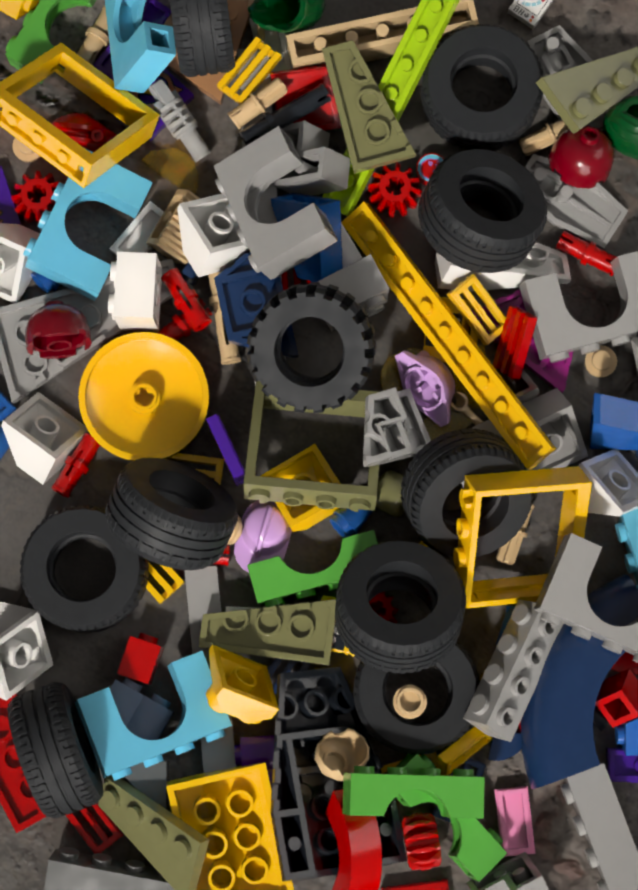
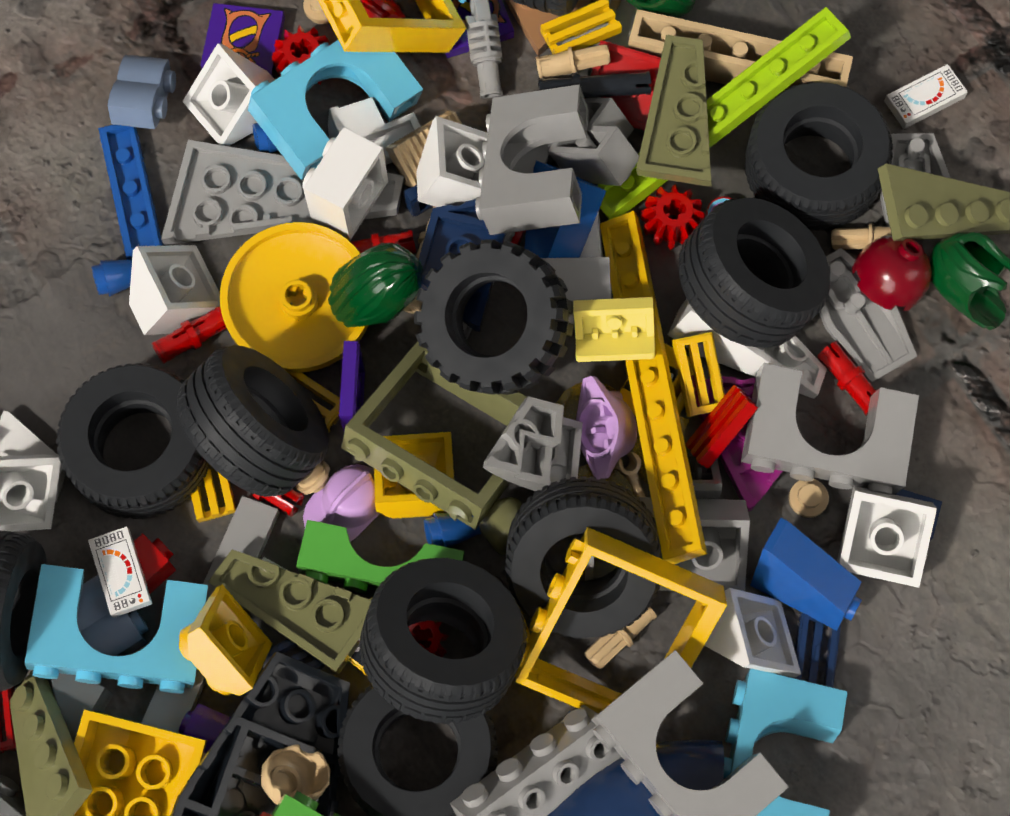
camera: 25 degrees right, 10 degrees down
dark red cylinder [25,300,92,359] -> none
clear yellow tile [142,148,199,194] -> none
red pin [161,268,212,332] -> none
tan plate [393,685,427,719] -> none
none -> white tile [88,526,153,618]
none -> white tile [328,97,387,140]
none -> dark green hair [328,243,423,327]
none -> light yellow bracket [573,297,655,362]

